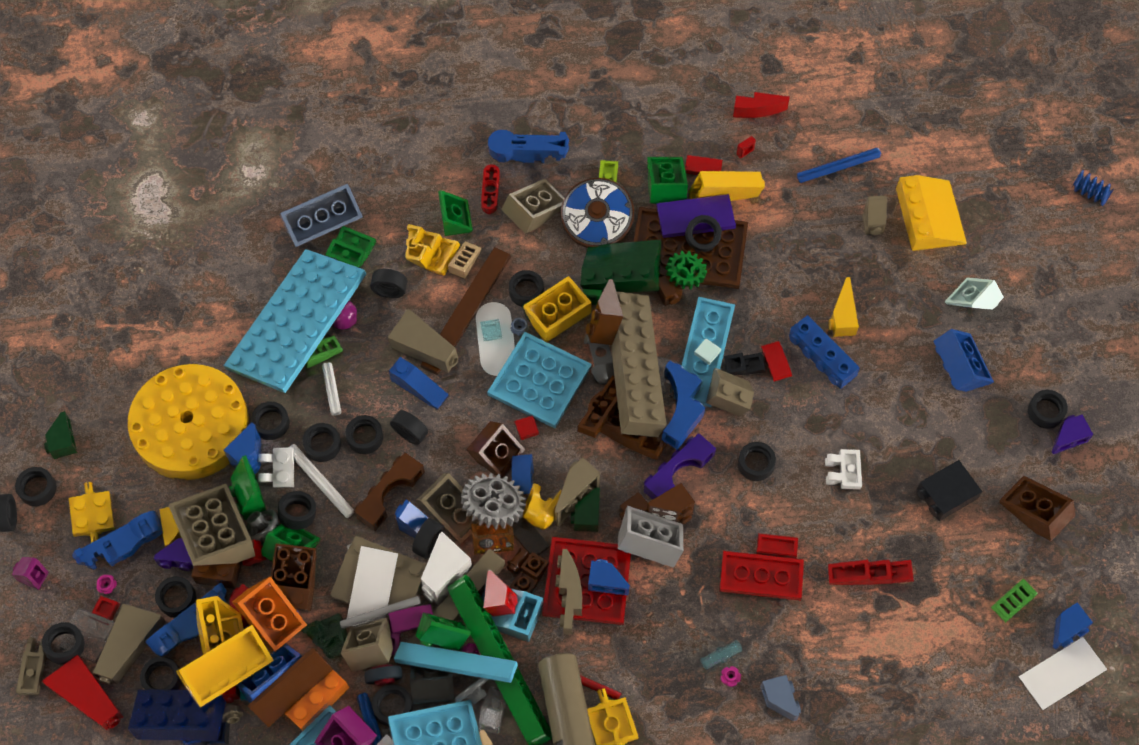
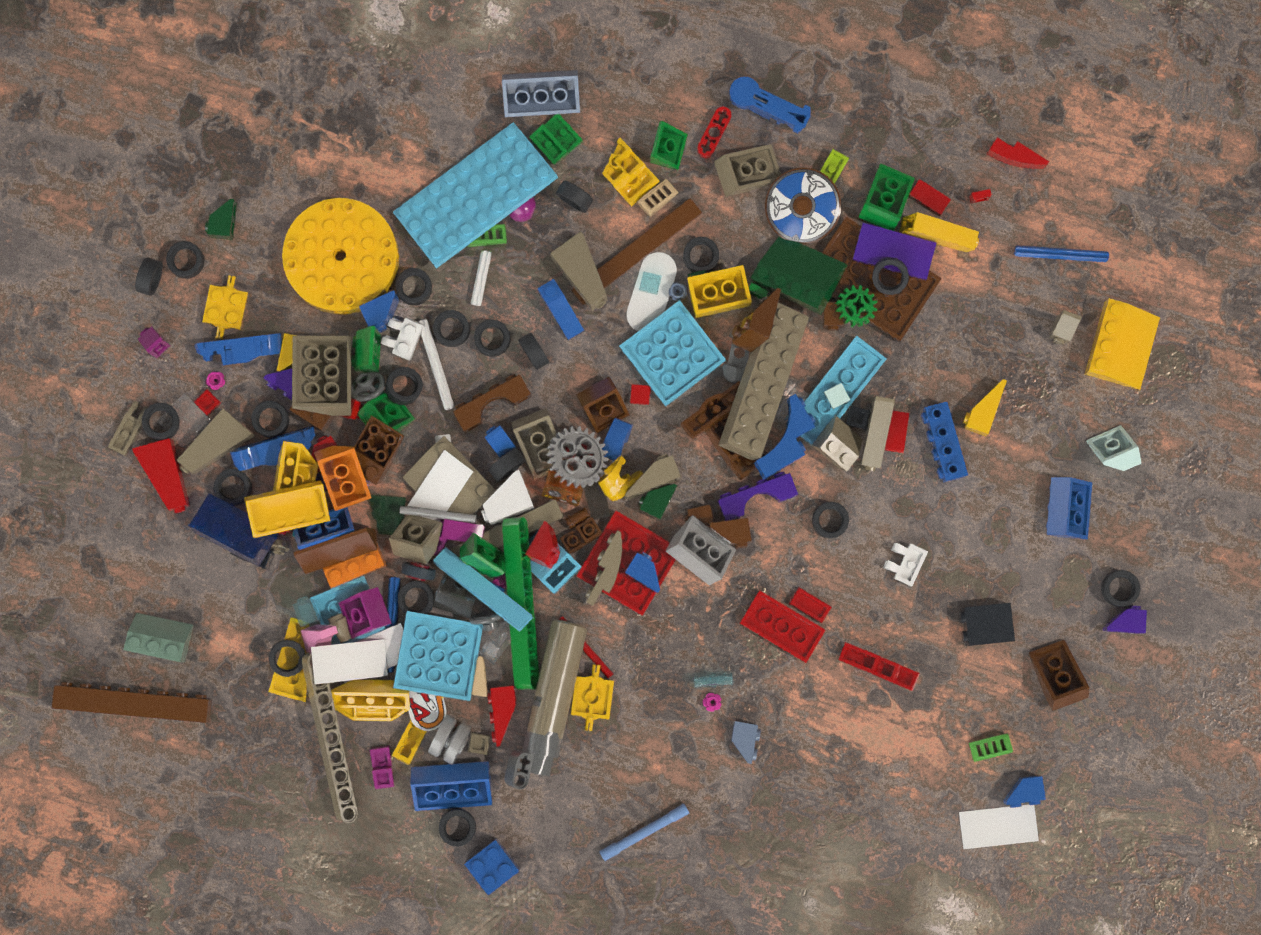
camera: 25 degrees right, 20 degrees up
none -> slope [860,396,895,471]

